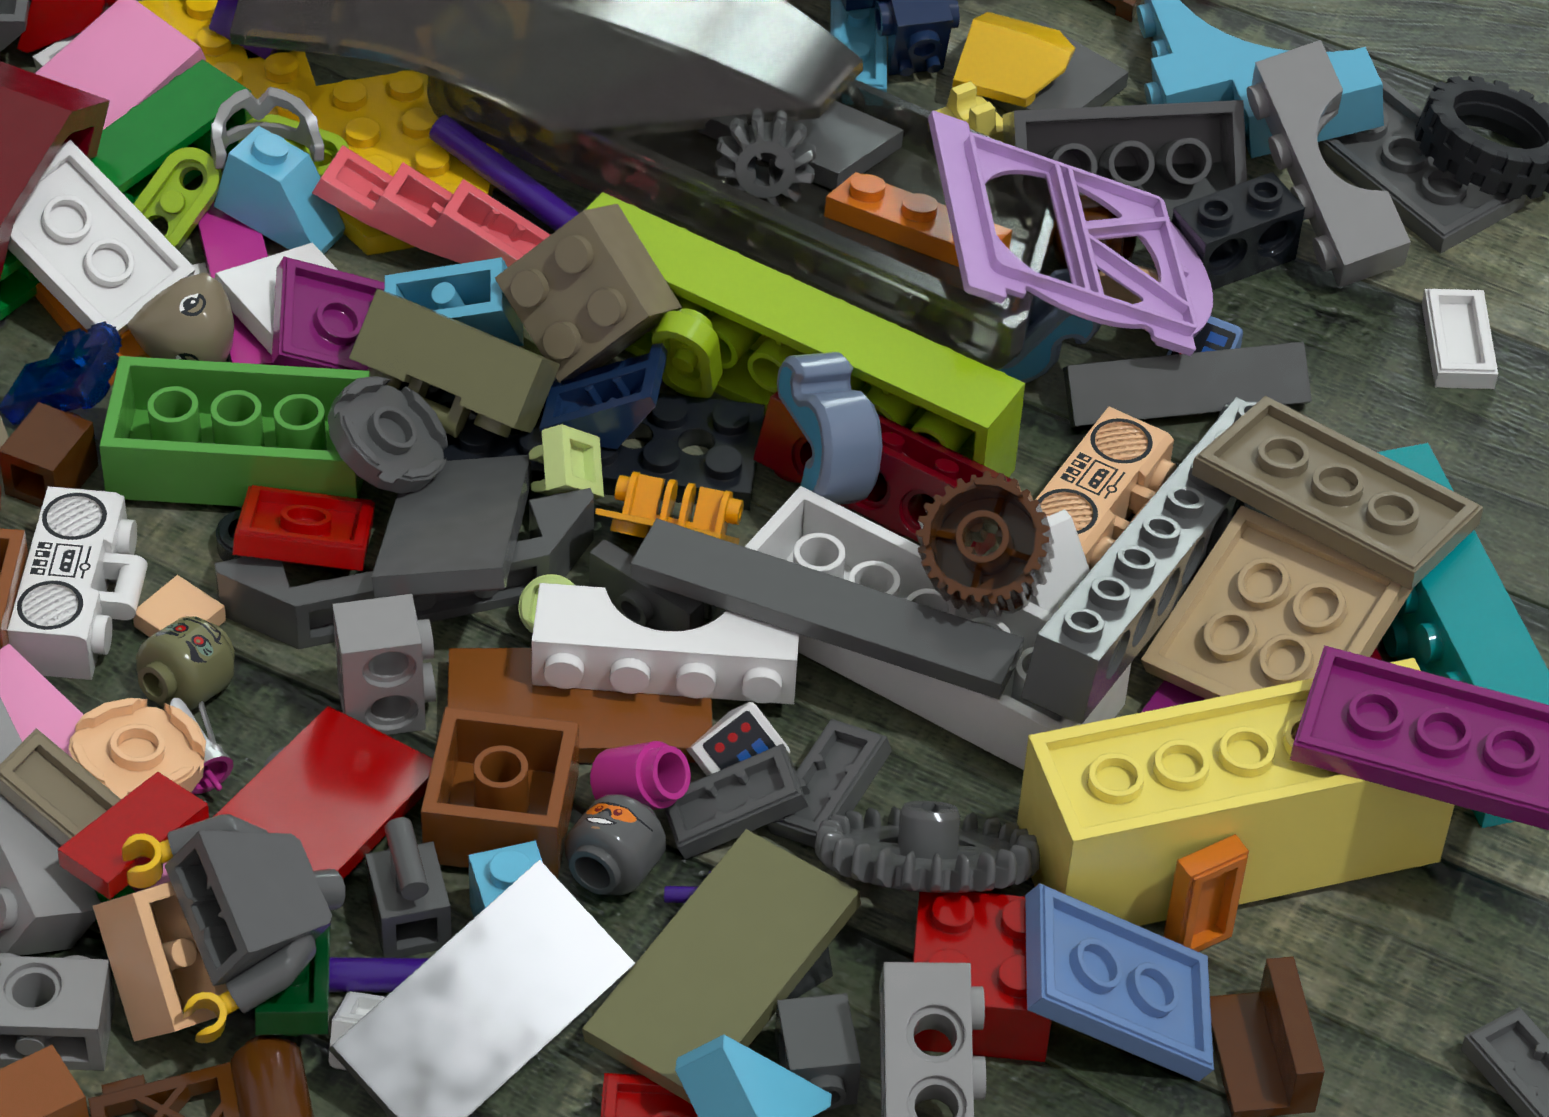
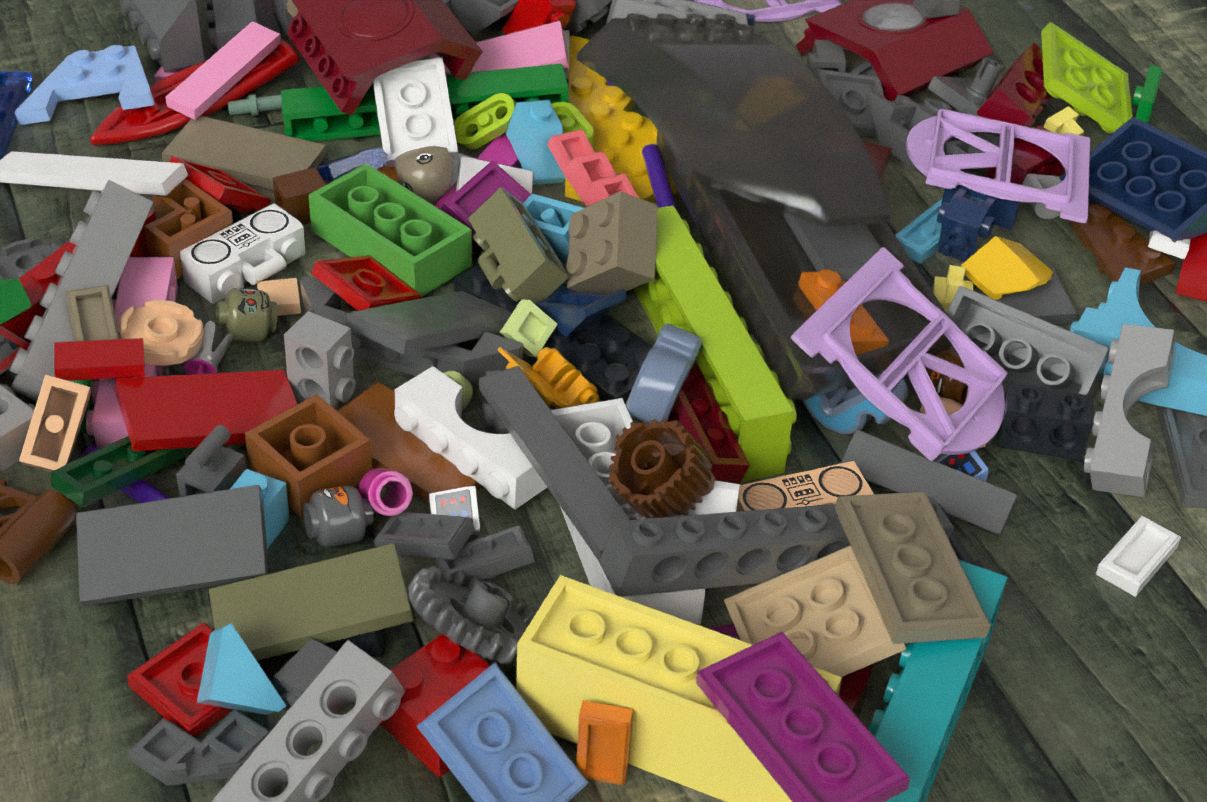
camera: 40 degrees right, 5 degrees down
dark grey torso [122,814,345,1043] -> none
light grey helmet [210,87,324,169] -> none
dark grey tile [327,376,448,494] -> none
lime plate [652,308,723,398] -> none
dark grey gear [715,107,816,212] -> none

